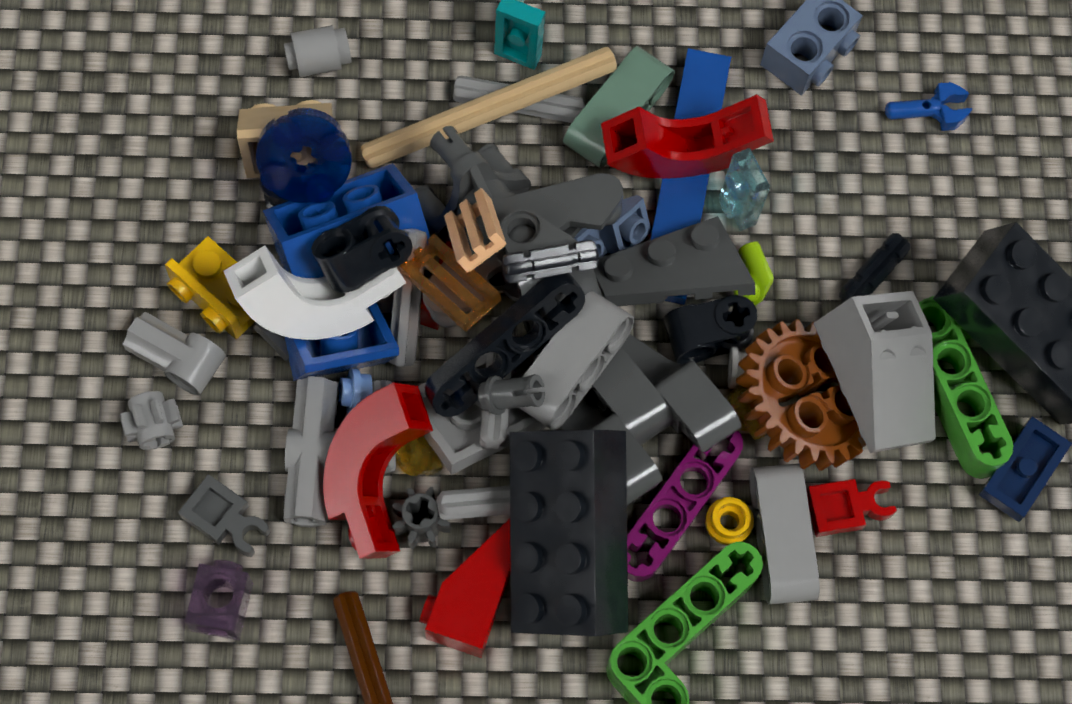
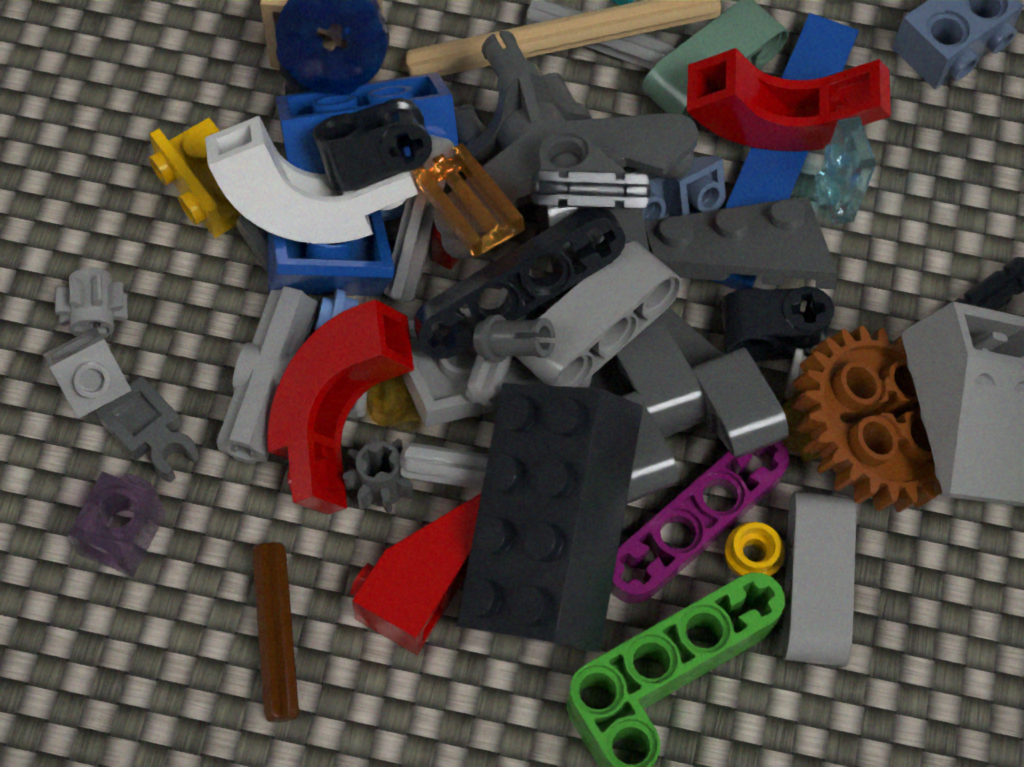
camera: 15 degrees right, 5 degrees down
light grey piece [123,312,226,396] -> none
light nougat tile [444,188,506,272] -> none
lime arm [733,241,774,306] -> none
red plate [806,479,897,537] -> none
none -> light grey brick [43,328,132,419]

